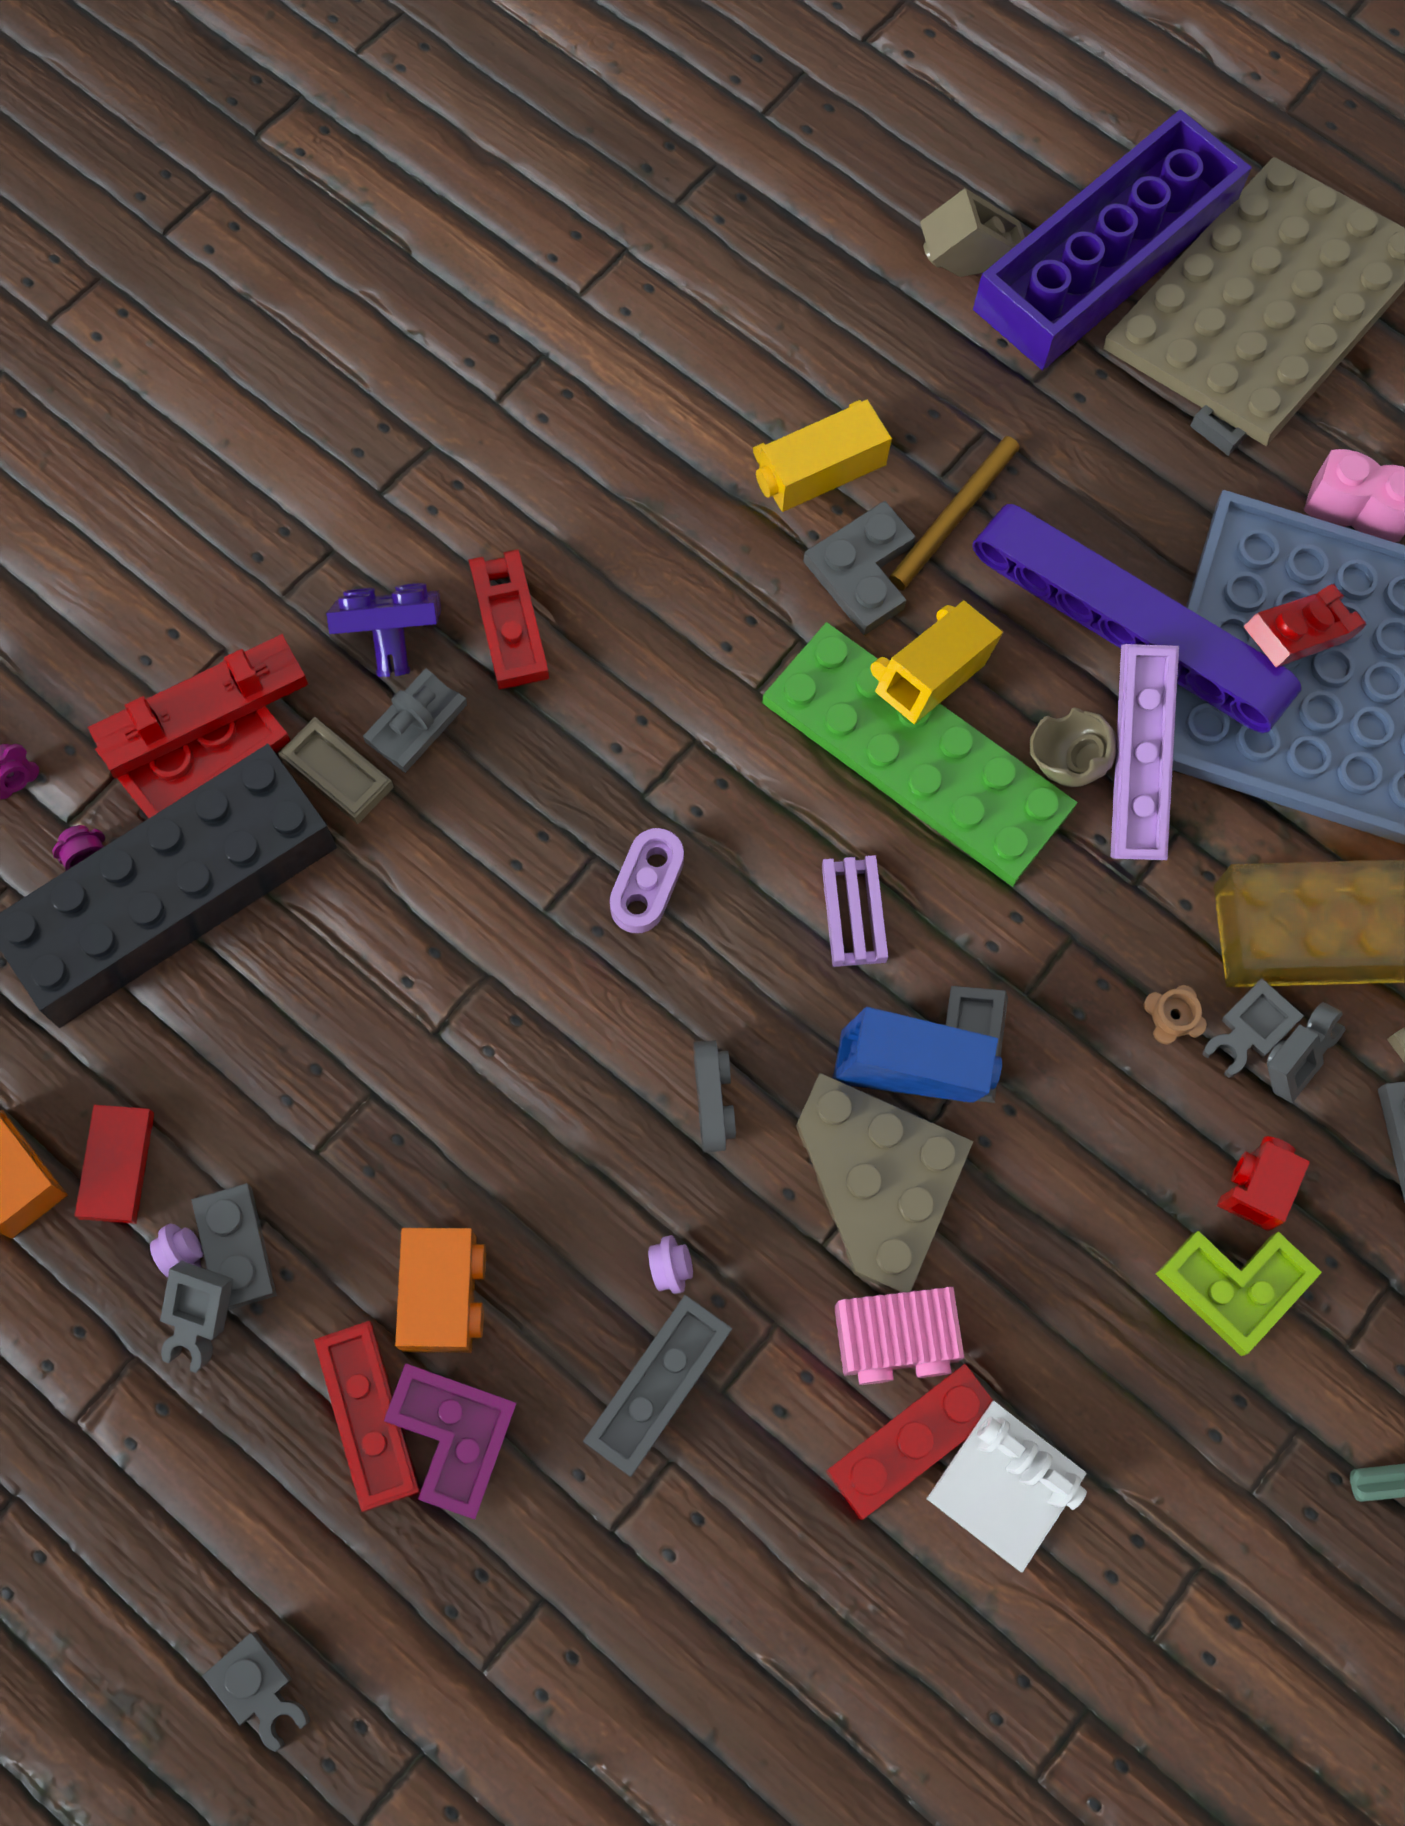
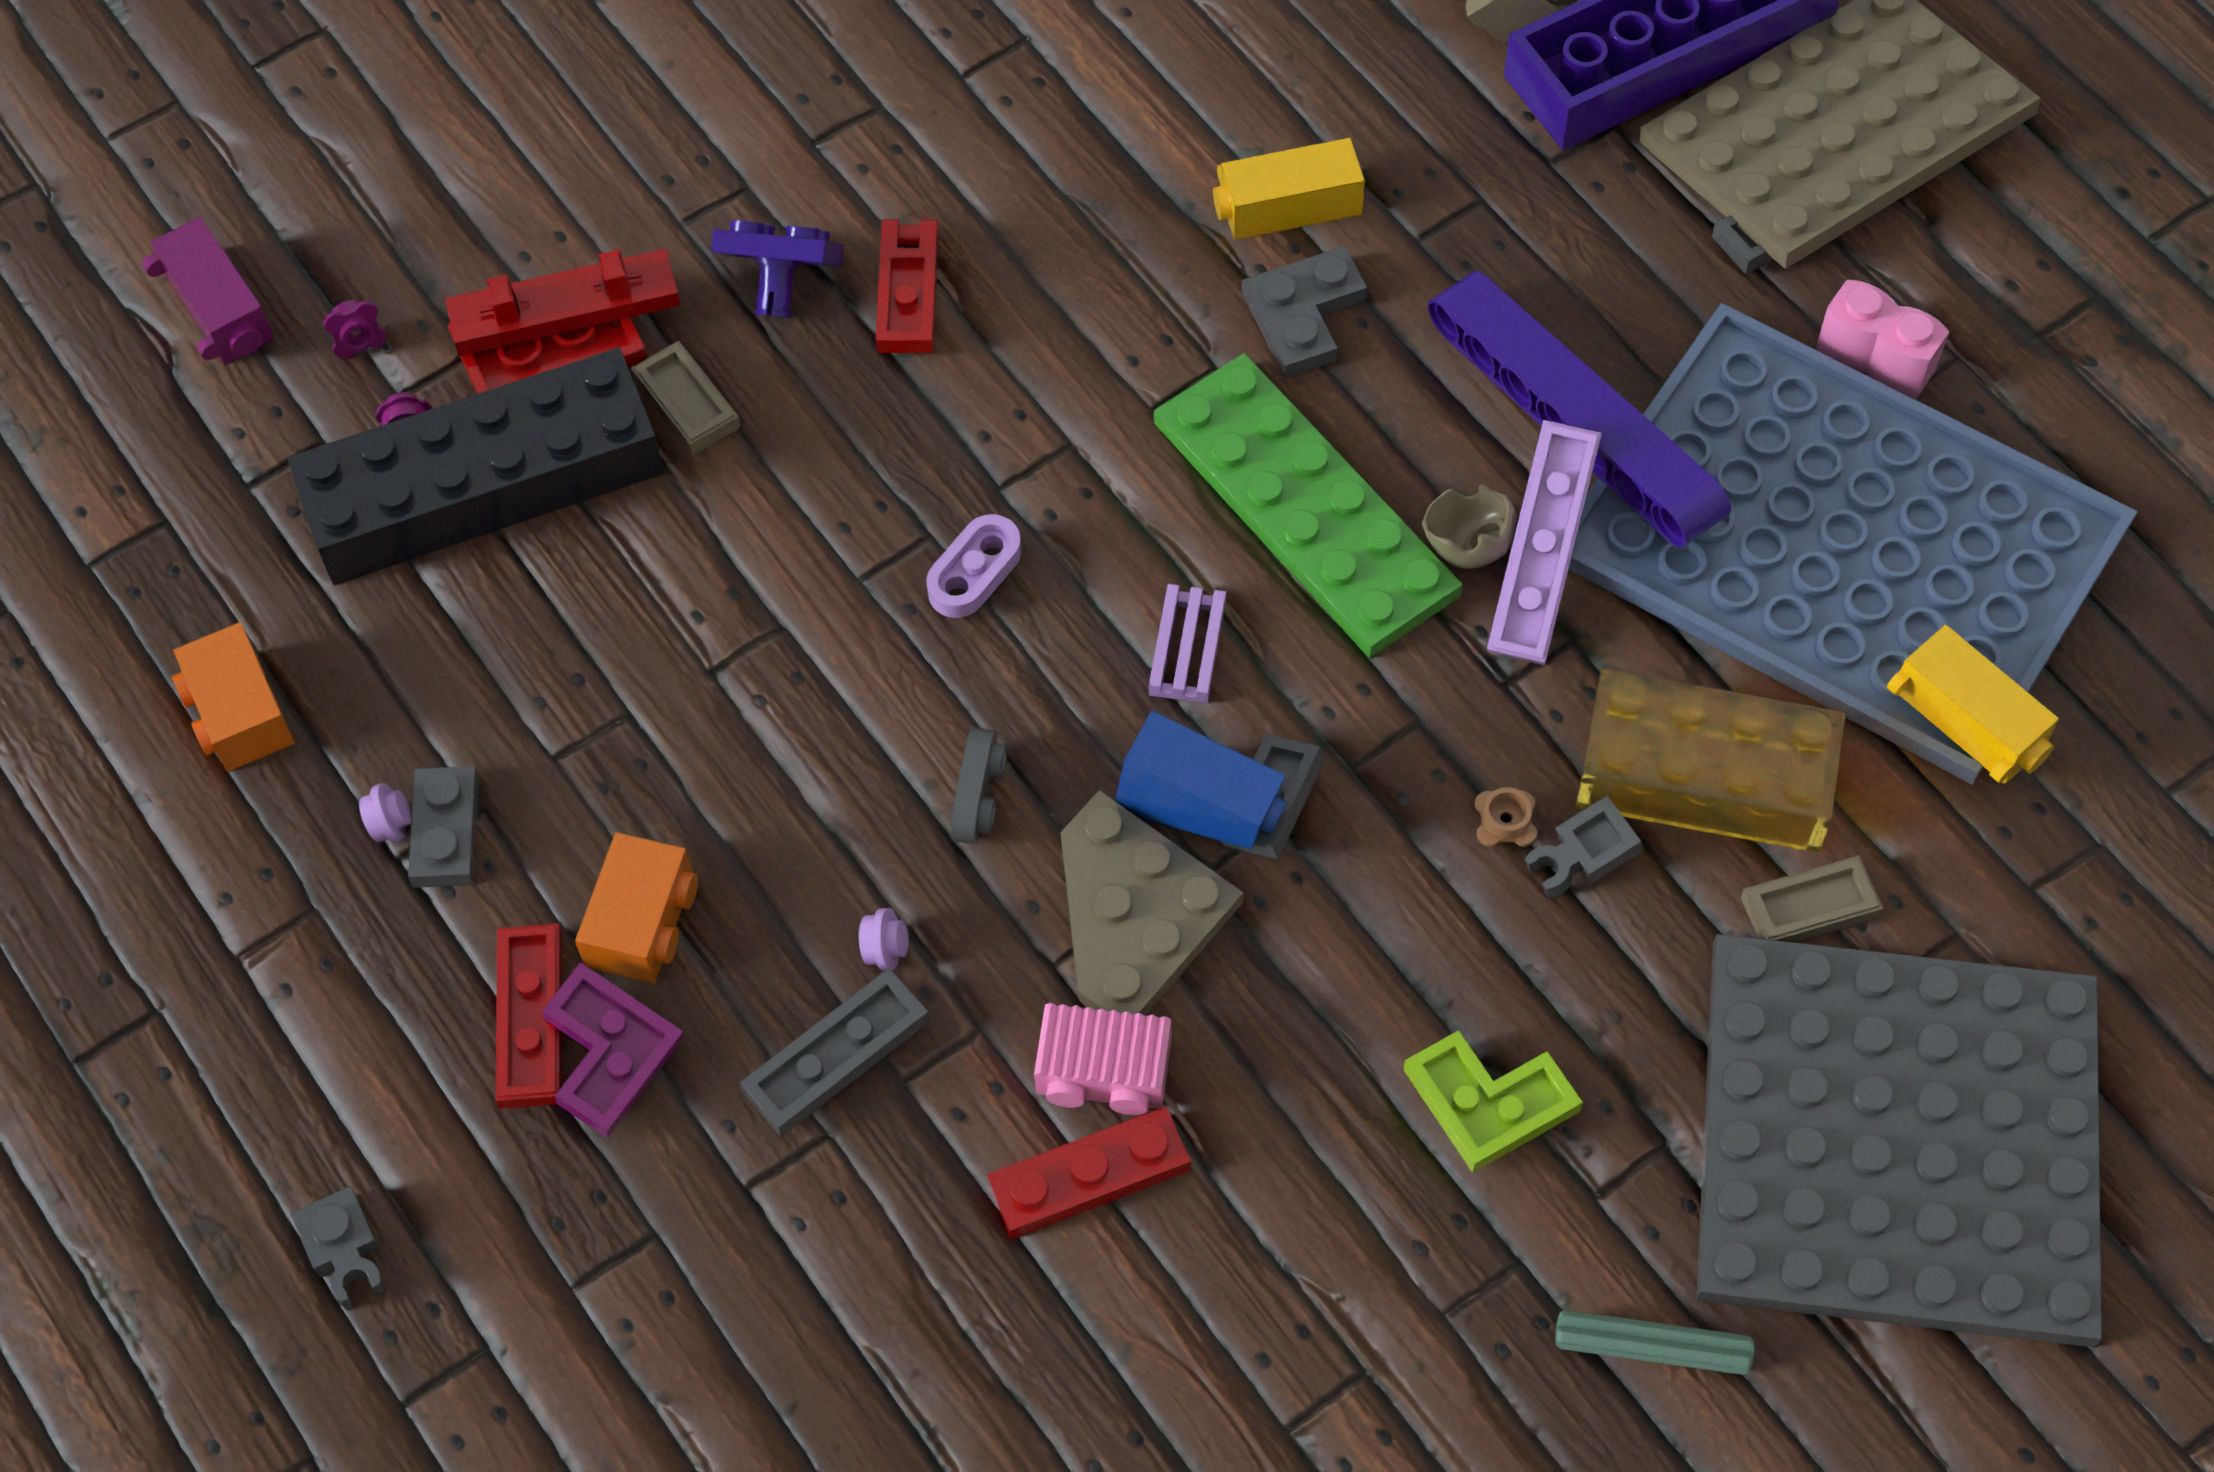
camera: 20 degrees right, 10 degrees down
red tile [75,1105,154,1224] -> none
dark grey plate [160,1260,233,1373] -> none
dark grey hips [363,668,467,773] -> none
yellow brick [870,600,1003,724] -> none
pearl gold bar [889,436,1020,590] -> none
white hinge [927,1401,1087,1573] -> none
red brick [1217,1136,1310,1231] -> none
red plate [1243,584,1367,668] -> none
dark grey plate [1267,1002,1345,1103] -> none

